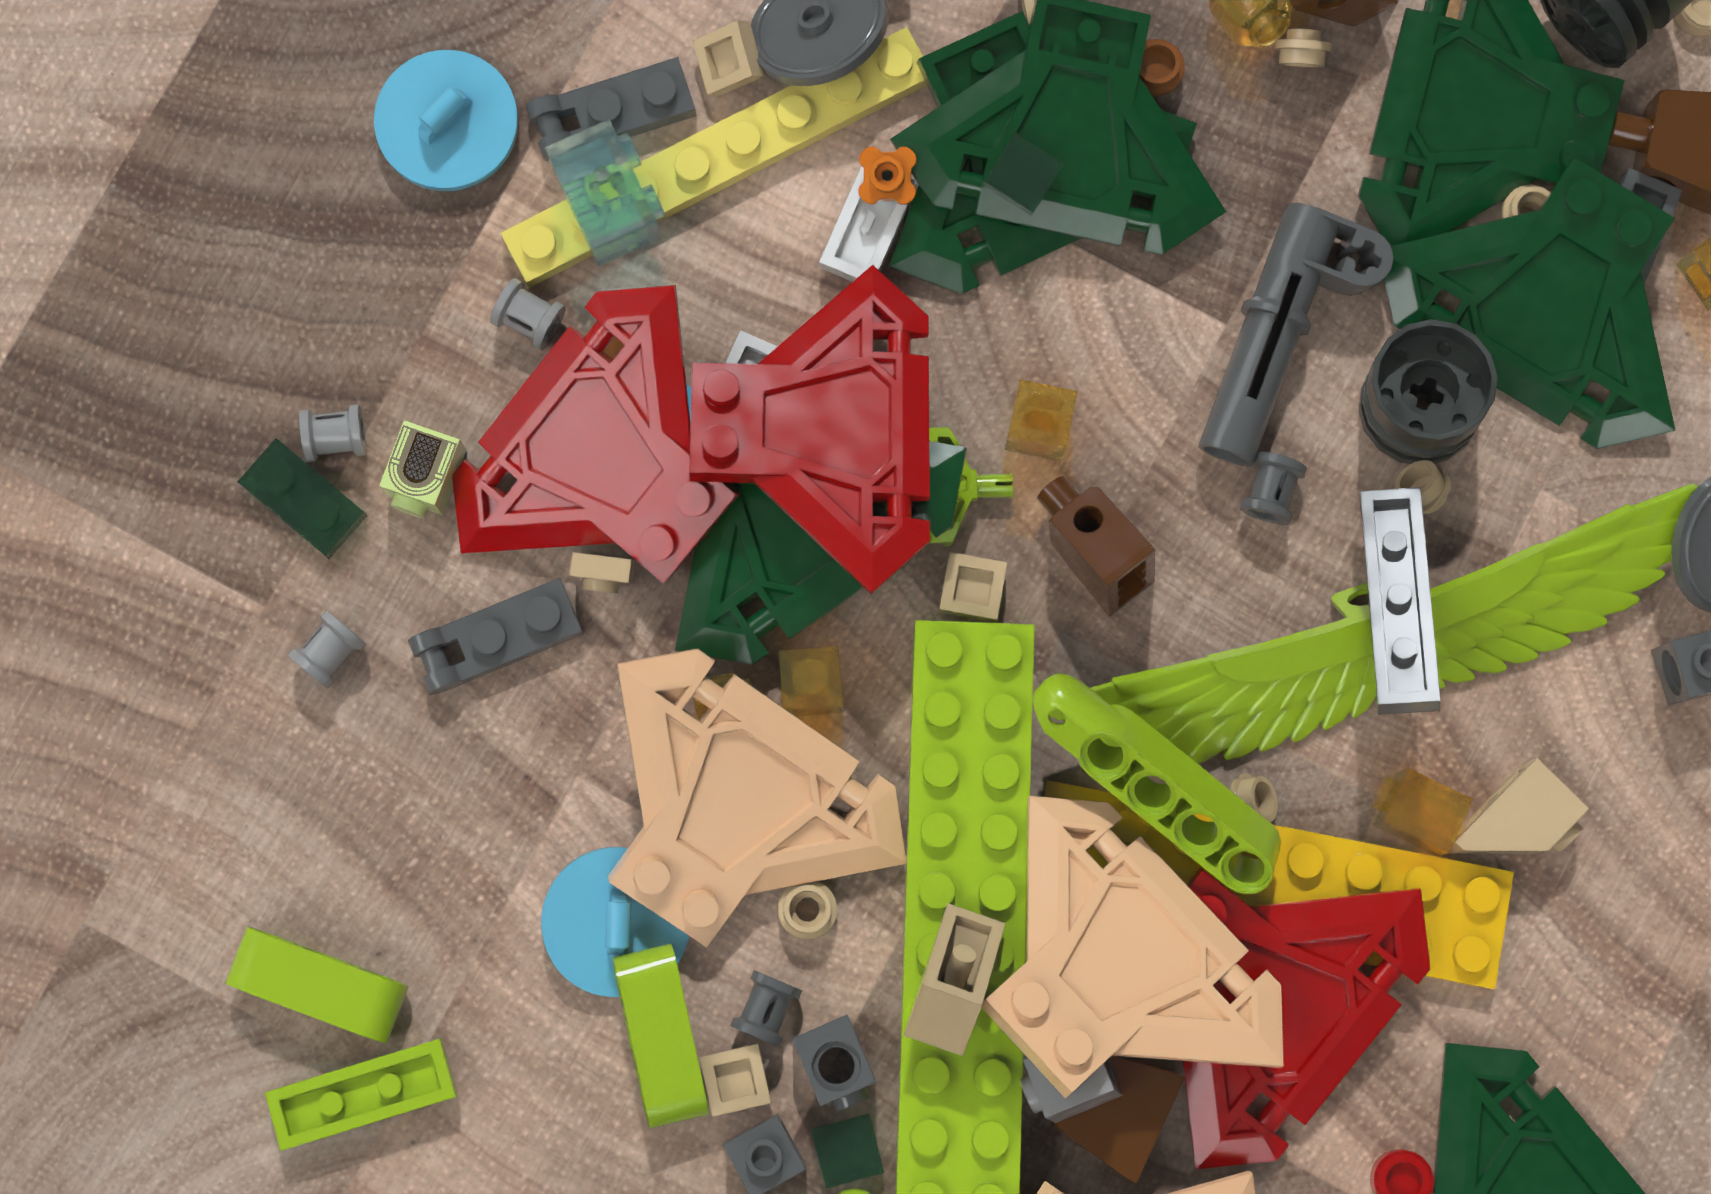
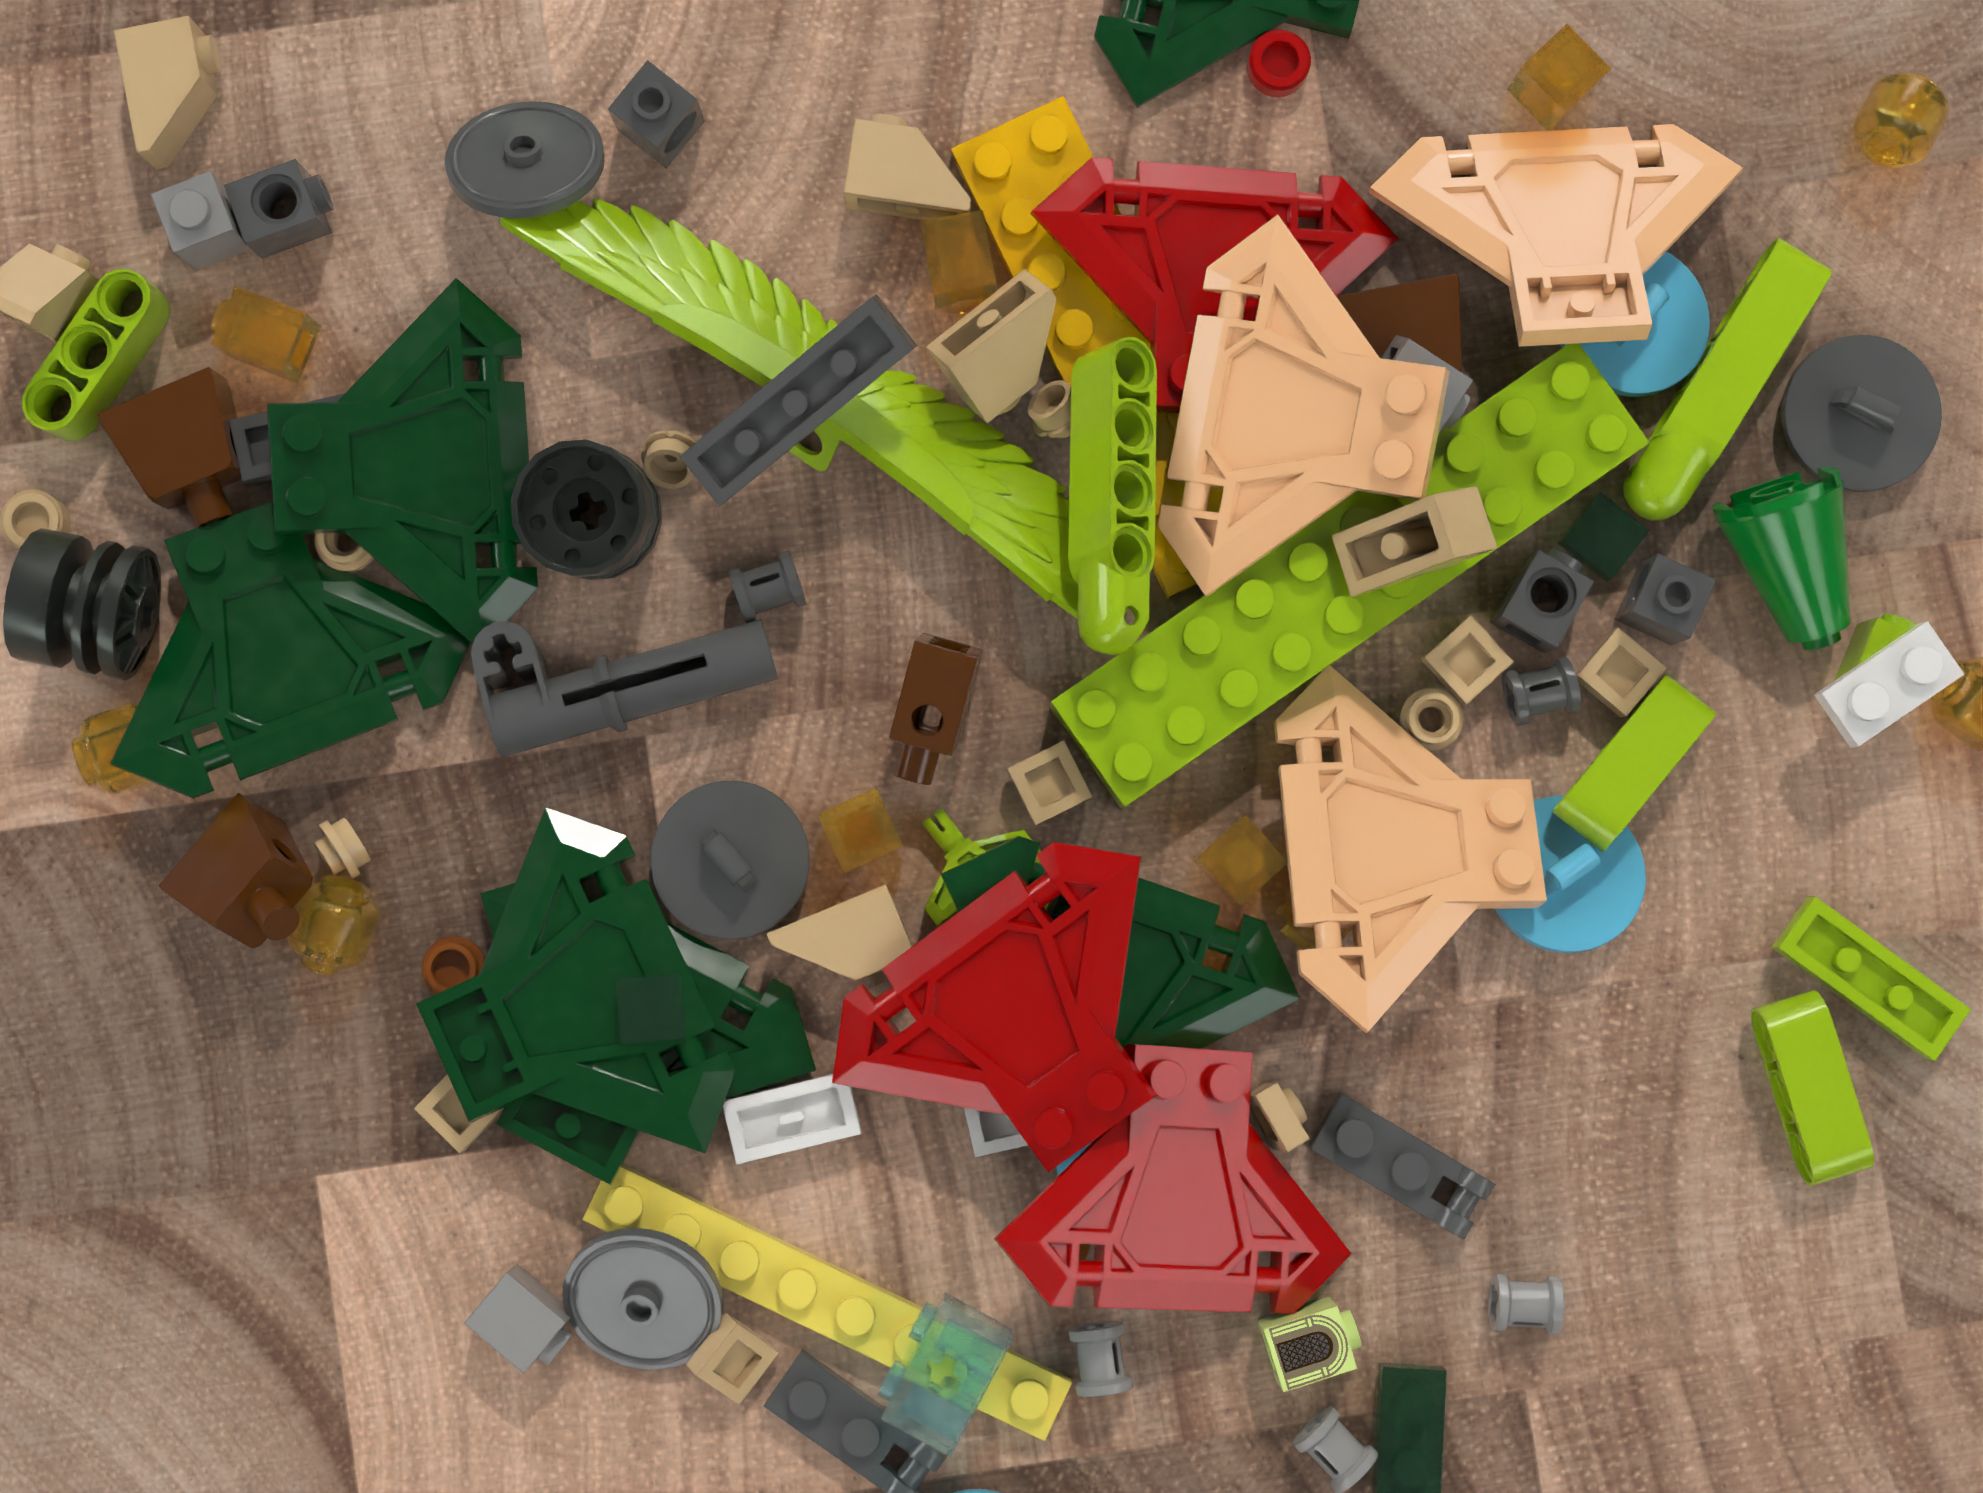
camera: 125 degrees left, 5 degrees up
orange plate [858,146,917,205] -> none
none -> dark grey shield [651,781,810,939]
none -> tan slope [767,884,913,986]
none -> tan slope [926,269,1057,423]
none -> tan plate [1420,615,1513,706]

